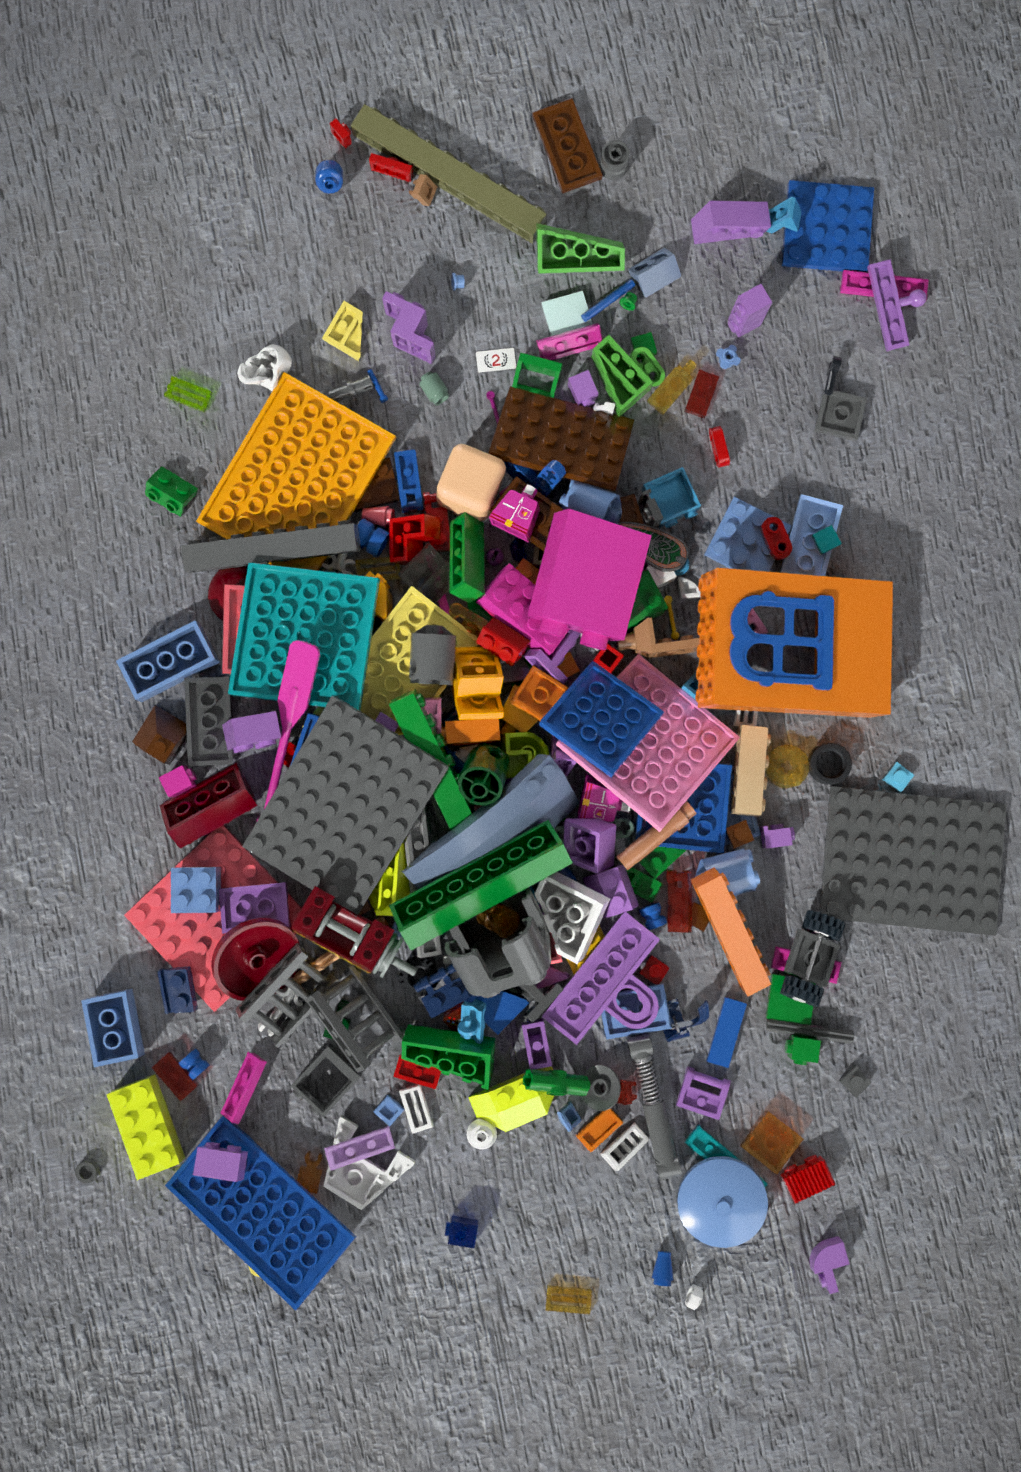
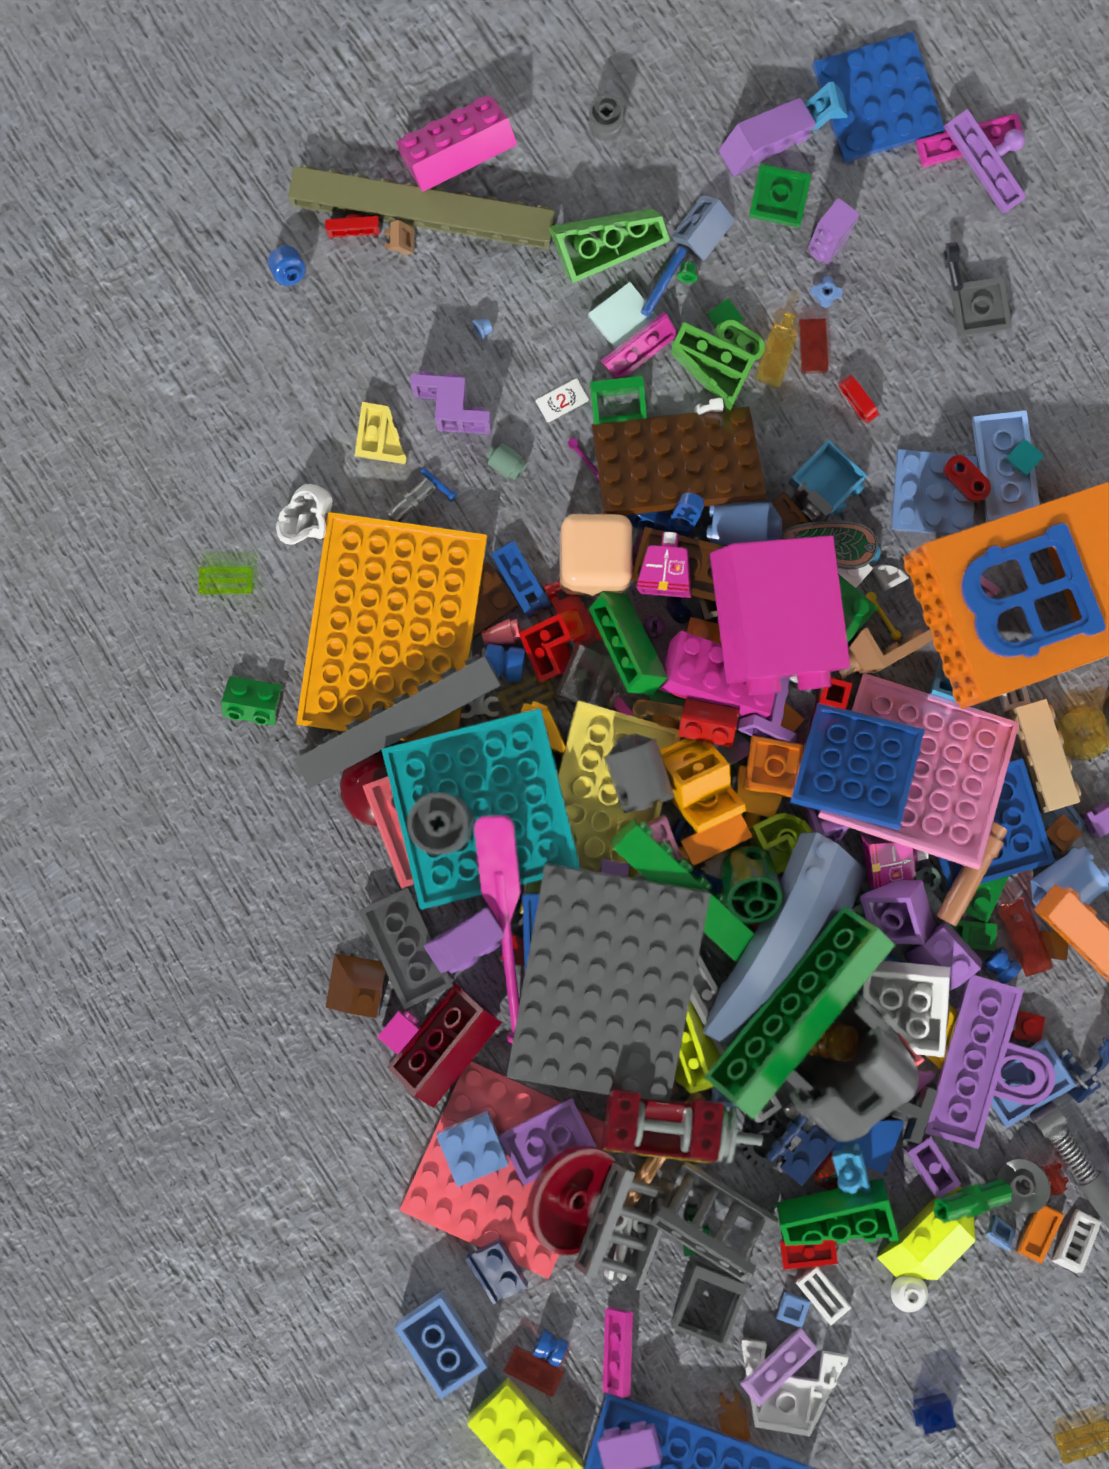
camera: 20 degrees left, 0 degrees up
medium blue brick [116,620,220,702] -> none
red plate [329,118,352,149] -> none
reddish brown plate [532,98,603,194] -> none
medium lavender brick [568,370,599,407] -> none
none -> dark pink brick [396,95,517,192]
none -> dark grey wheel [408,793,474,854]
none -> green plate [748,164,812,228]

